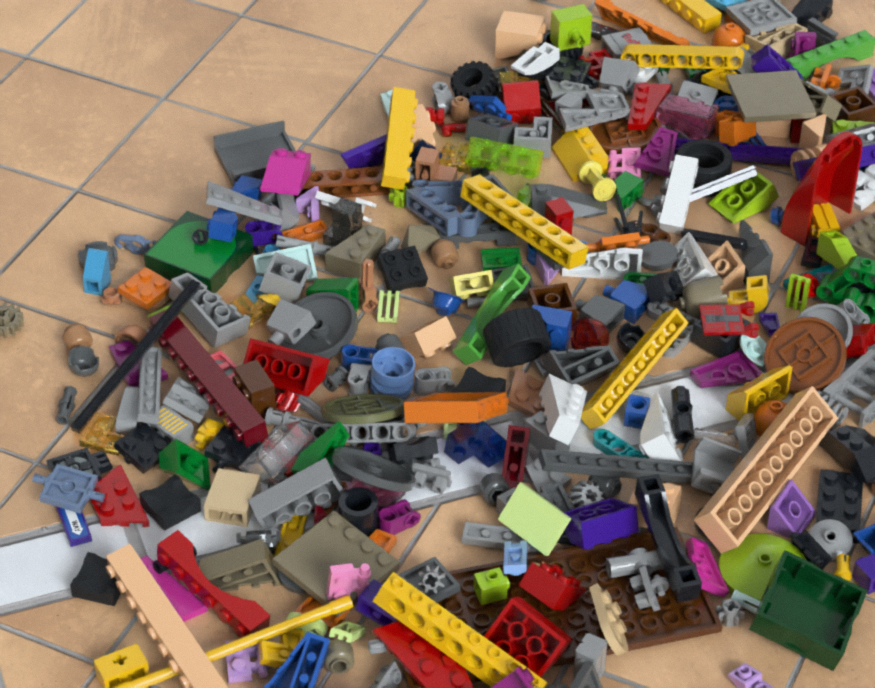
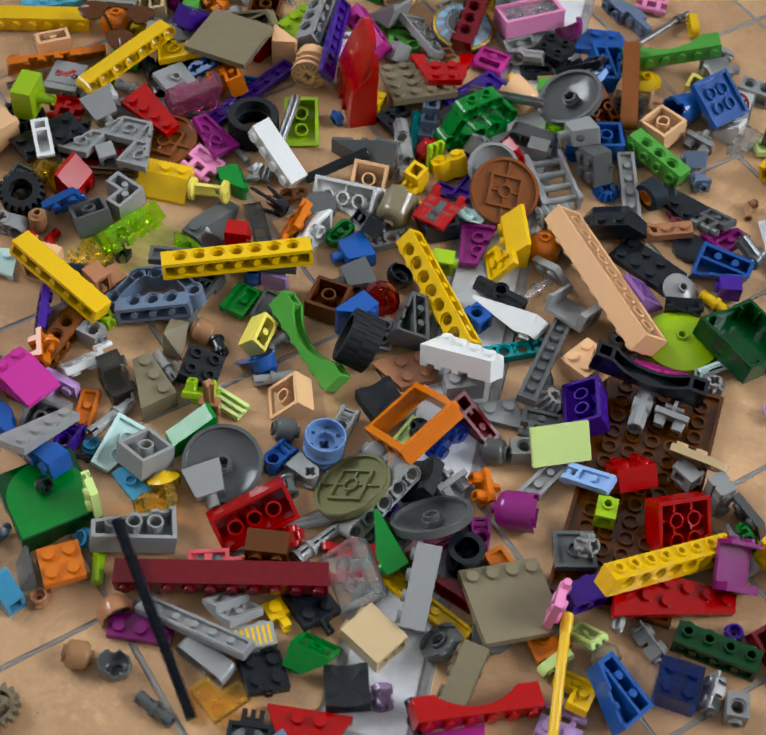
camera: 60 degrees left, 10 degrees up
lime slope [816,230,857,269] -> none
none -> dark grey slope [16,545,38,592]
none -> orange hips [28,326,60,366]
none -> light nougat slope [33,27,72,53]
none -> light grey brick [76,319,108,348]
none -> reddish brown plant [78,0,155,50]
none -> yellowish green plate [80,469,103,518]
none -> lime hips [181,377,221,409]
none -> black bush [208,334,229,357]
none -> clear smoke slope [243,202,272,242]
none -> light grey pin [253,369,292,387]
none -> clear purple wheel [371,682,394,712]
none -> light grey piece [393,117,415,166]
none -> yellow brick [430,149,468,183]
none -> lime brick [433,247,458,276]
none -> orange hips [467,467,501,509]
none -> yellow plate [483,245,519,283]
none -> magenta cylinder [491,490,540,534]
none -> light grey brick [670,458,706,492]

